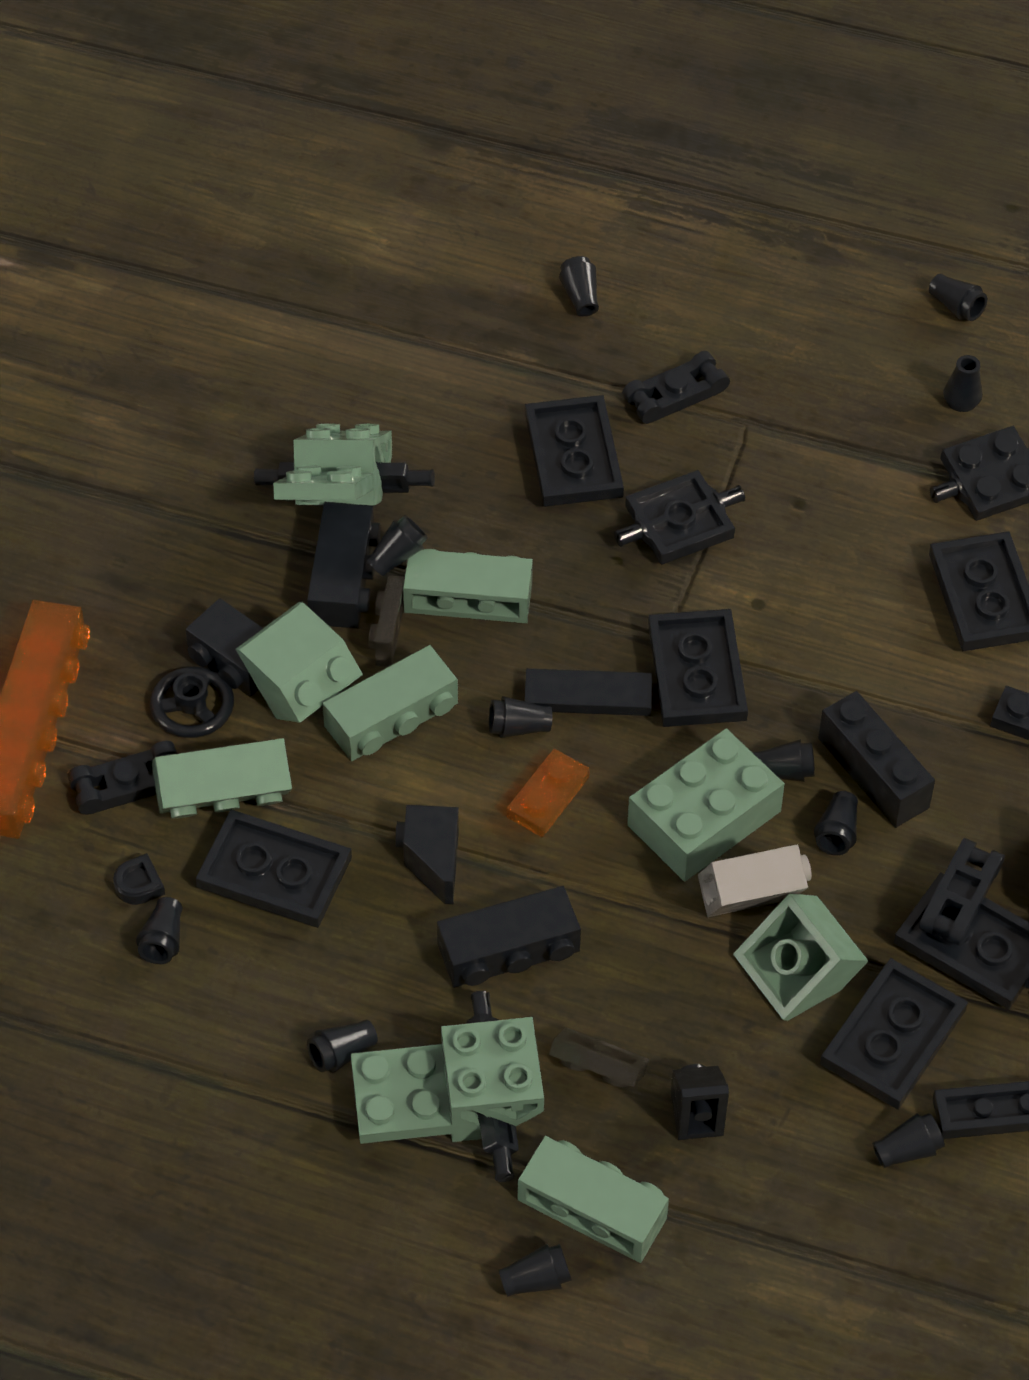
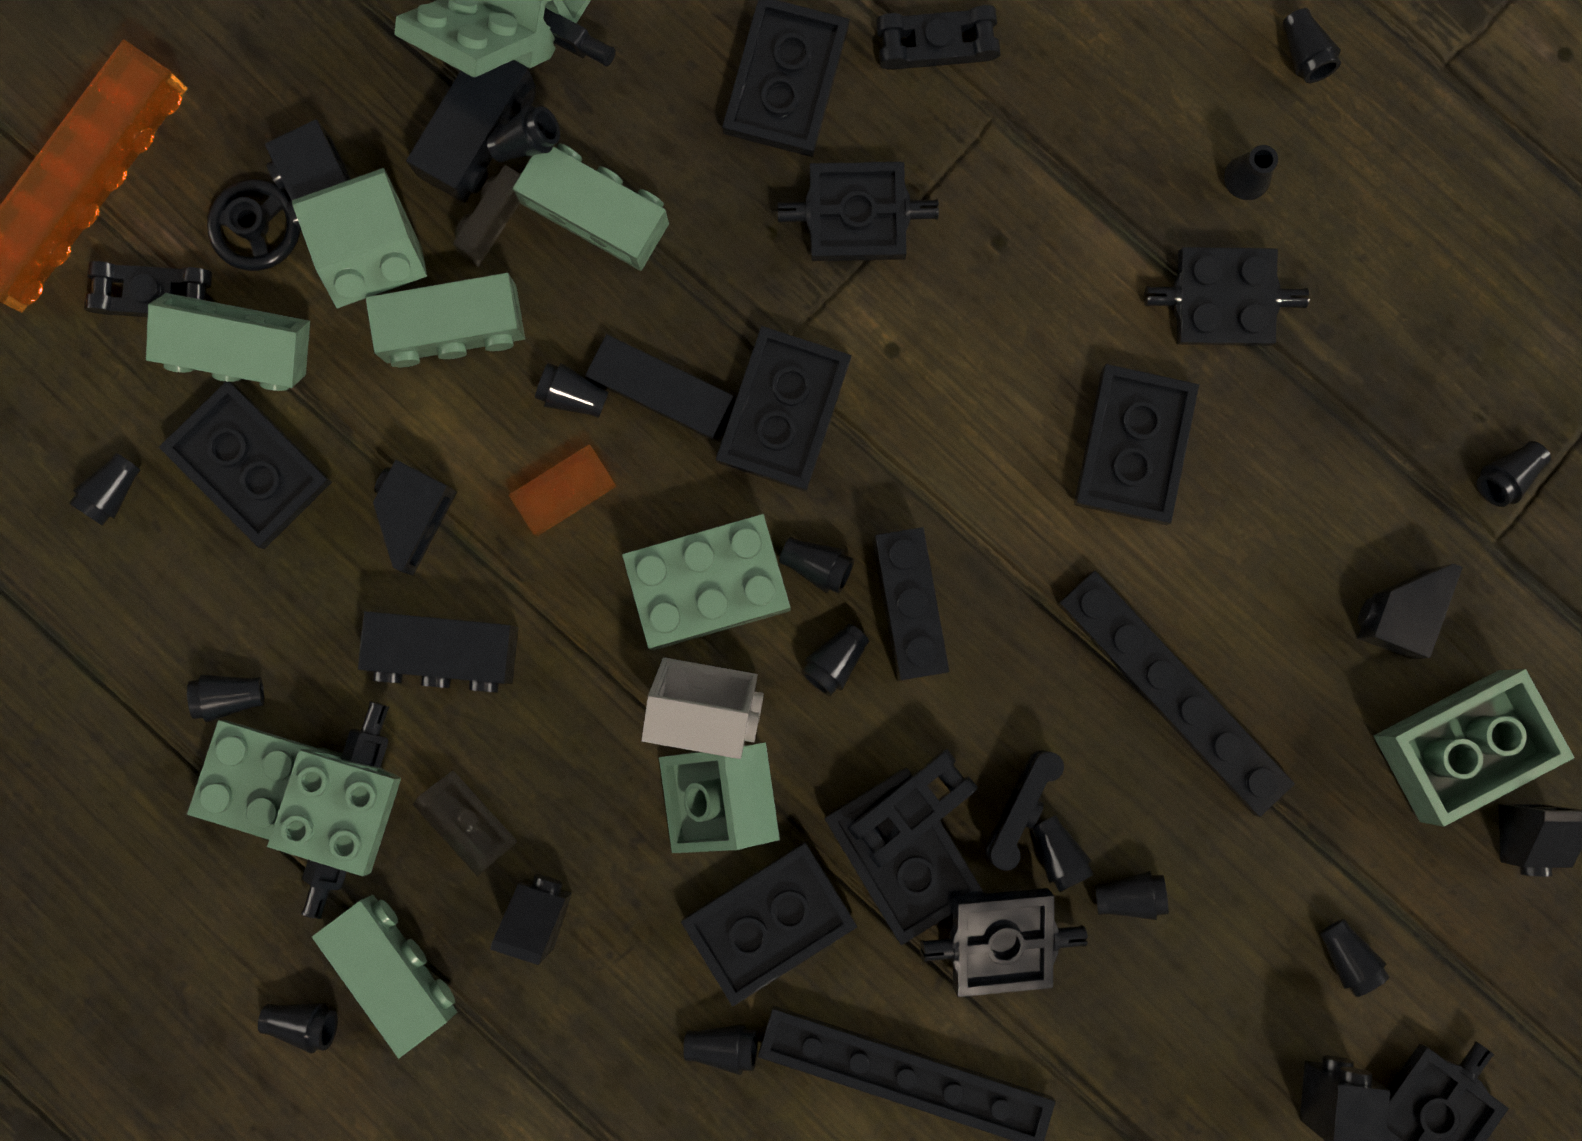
camera: 25 degrees right, 30 degrees up
black tile [113,853,165,905] -> none

